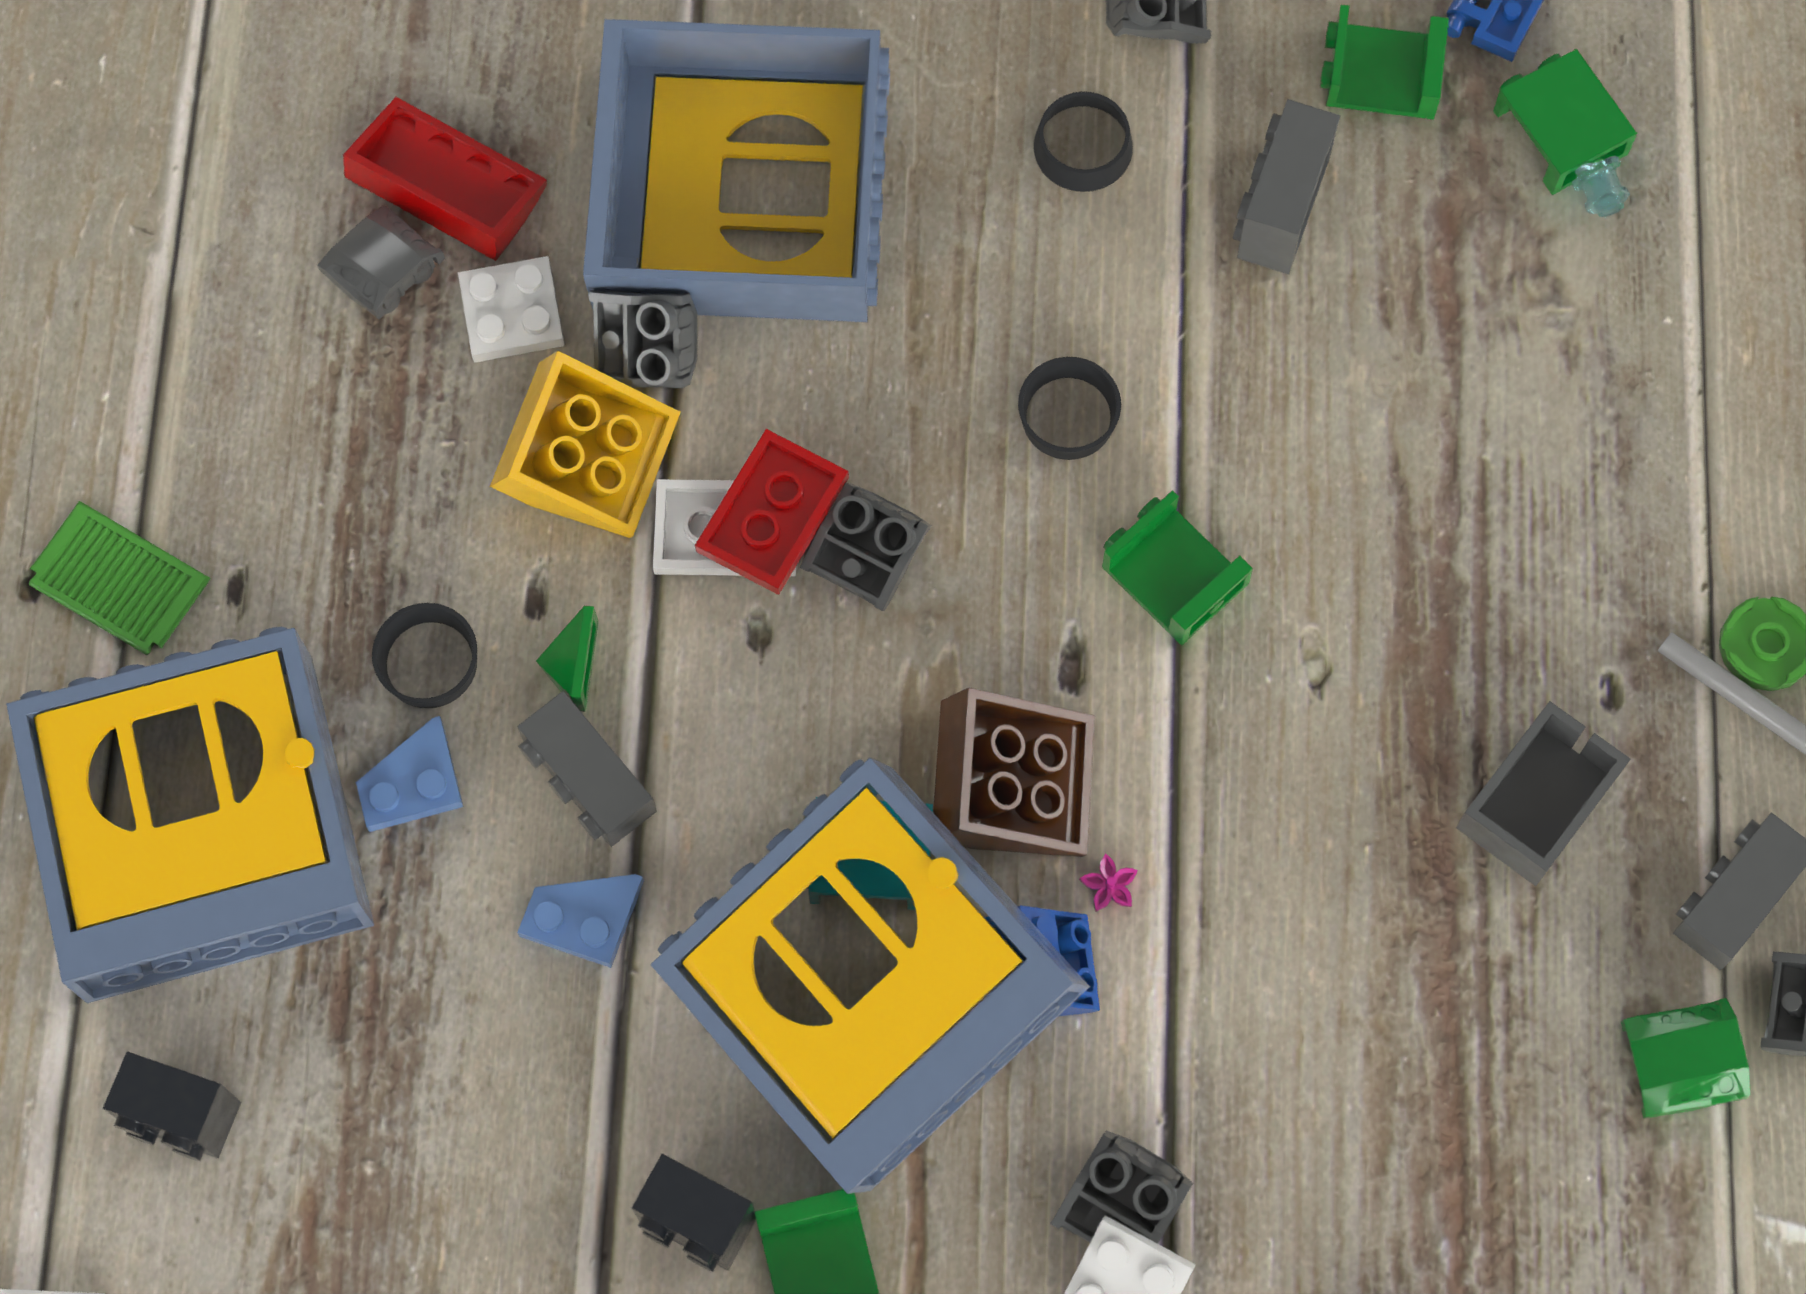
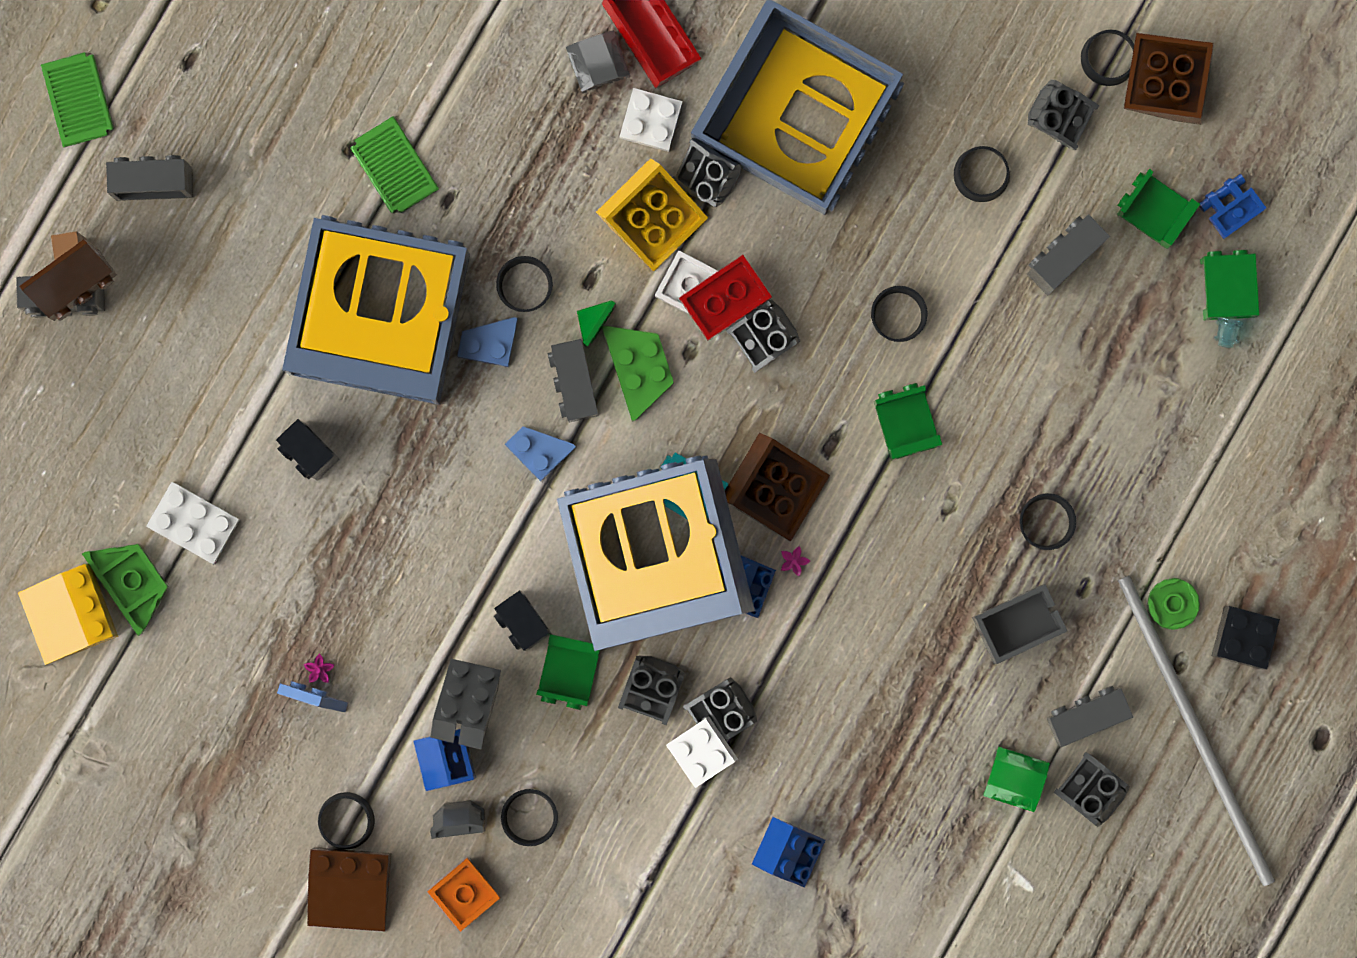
camera: 25 degrees right, 15 degrees up
none -> bright green wing [602,326,674,422]
none -> dark grey slope [618,656,685,726]
none -> black tyre [1020,493,1076,550]

